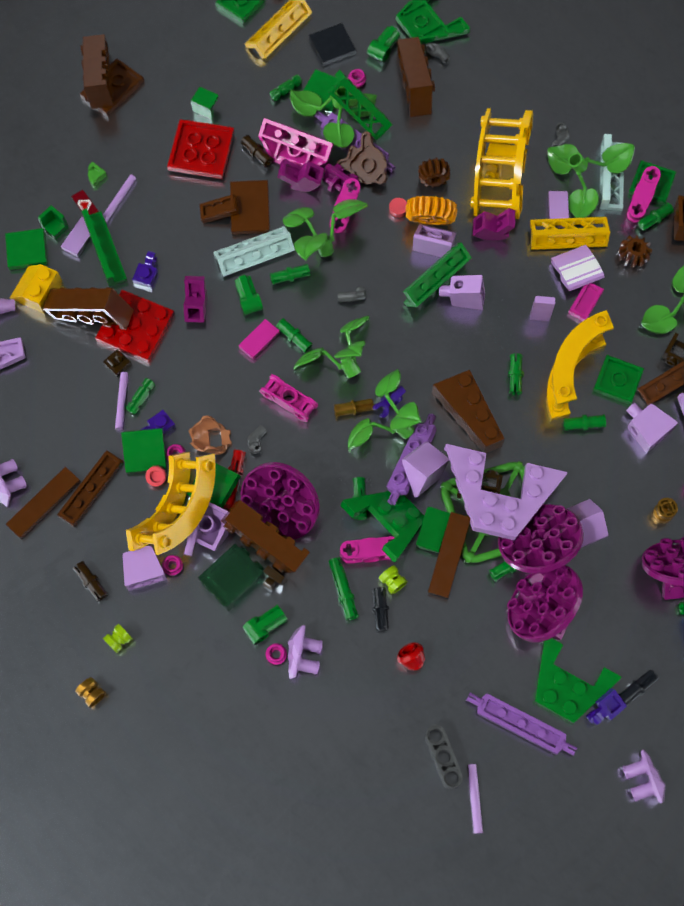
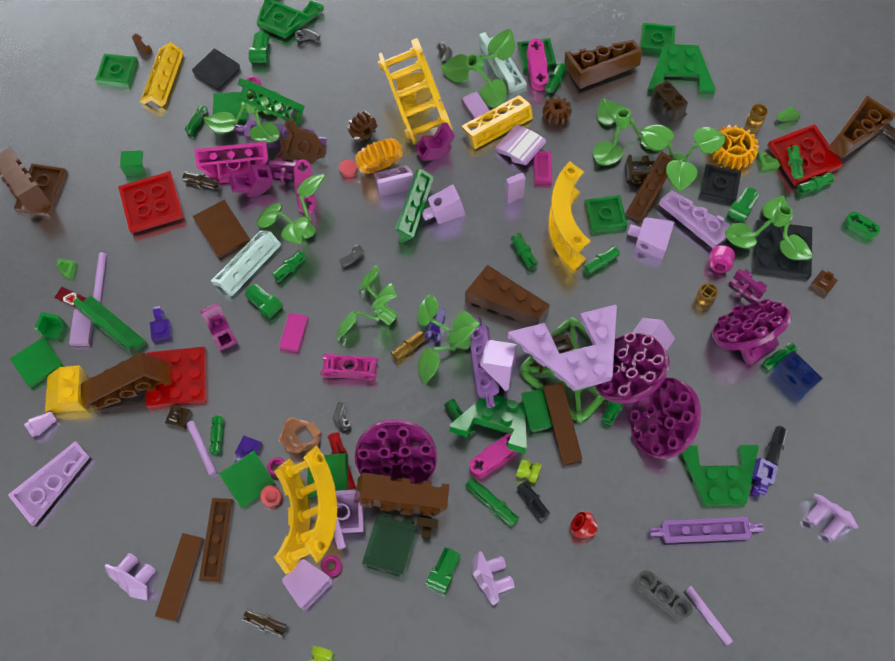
camera: 30 degrees left, 5 degrees down
reddish brown plate [199,194,239,223] -> none
dark pink plate [266,643,287,665] -> none
green pin [276,318,313,353] -> none
reddish brown wedge [397,37,435,117] -> none

